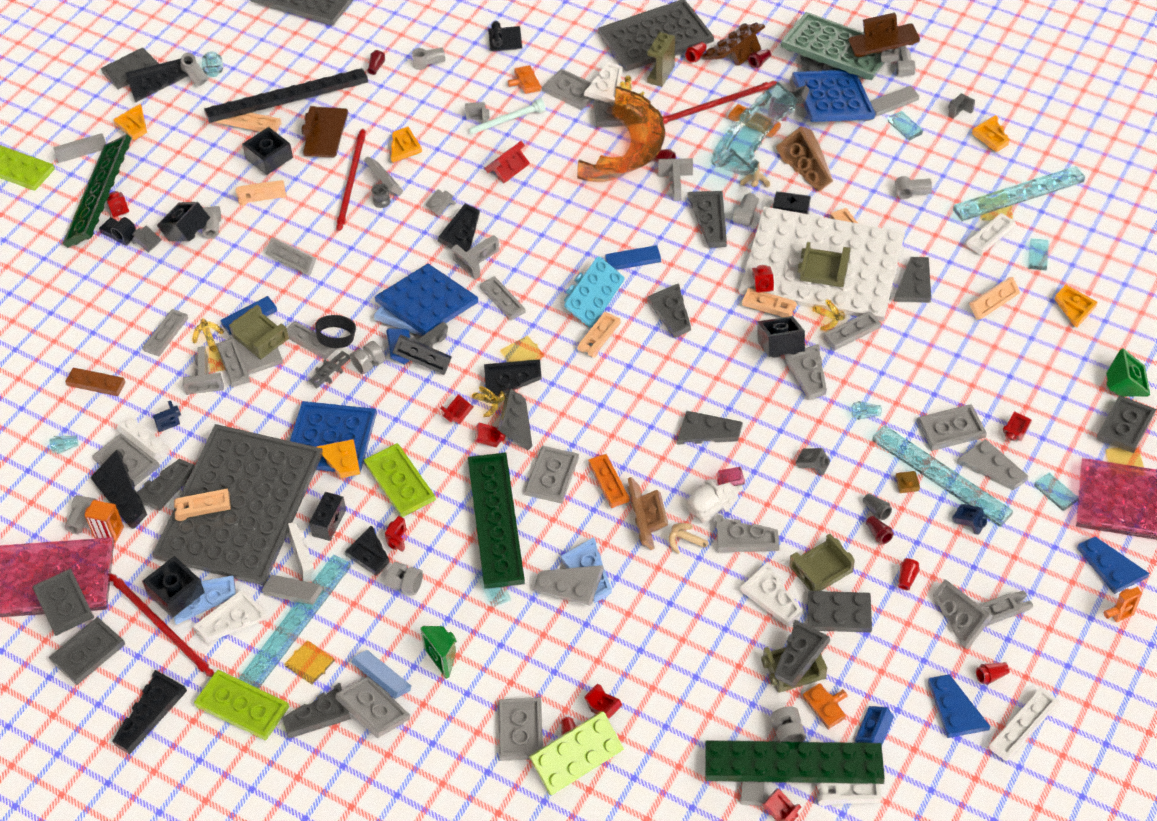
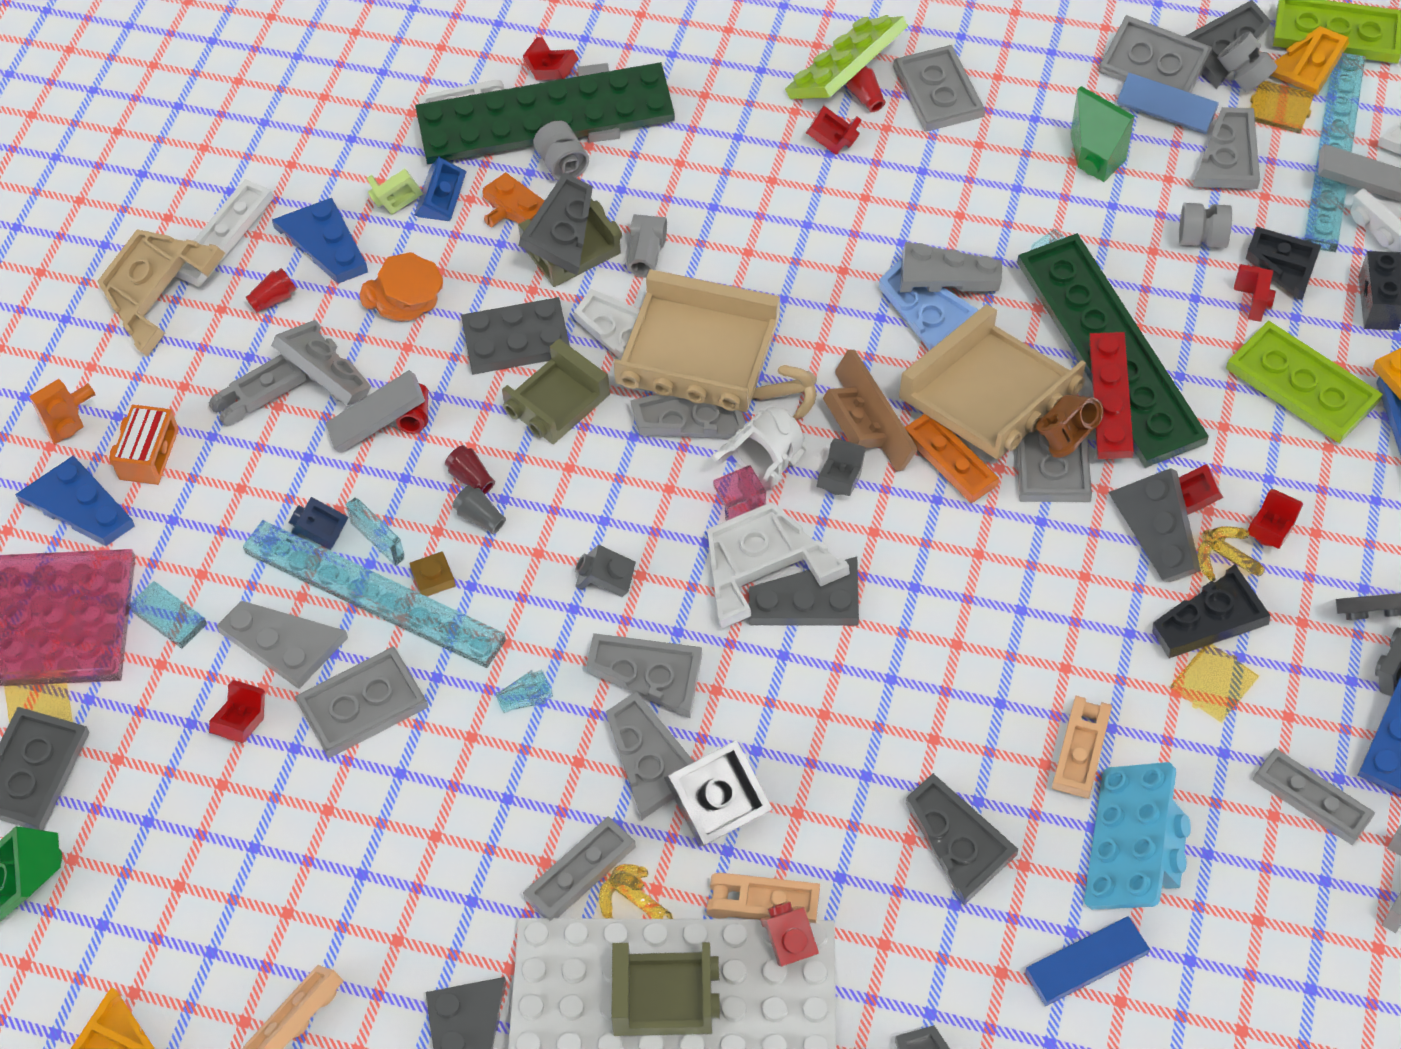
camera: 165 degrees right, 5 degrees up
none -> tan wing [97,229,226,357]
none -> brick [109,404,179,485]
none -> light grey tile [326,370,425,453]
none -> clear light blue tile [345,497,405,566]
none -> orange piece [359,252,443,322]
none -> yellowish green bracket [366,169,423,215]
none -> light grey wing [587,633,702,719]
none -> tan panel [614,269,780,412]
none -> light grey piece [627,214,667,278]
none -> white wing [707,502,850,629]
none -> dark grey bracket [816,438,866,496]
none -> tan panel [899,304,1086,460]
none -> dark orange piece [1036,395,1103,458]
none -> red plate [1089,332,1134,459]
none -> light grey wing [1193,107,1260,189]
none -> light grey wheel [1217,31,1278,92]
none -> light orange wing [1270,26,1349,95]

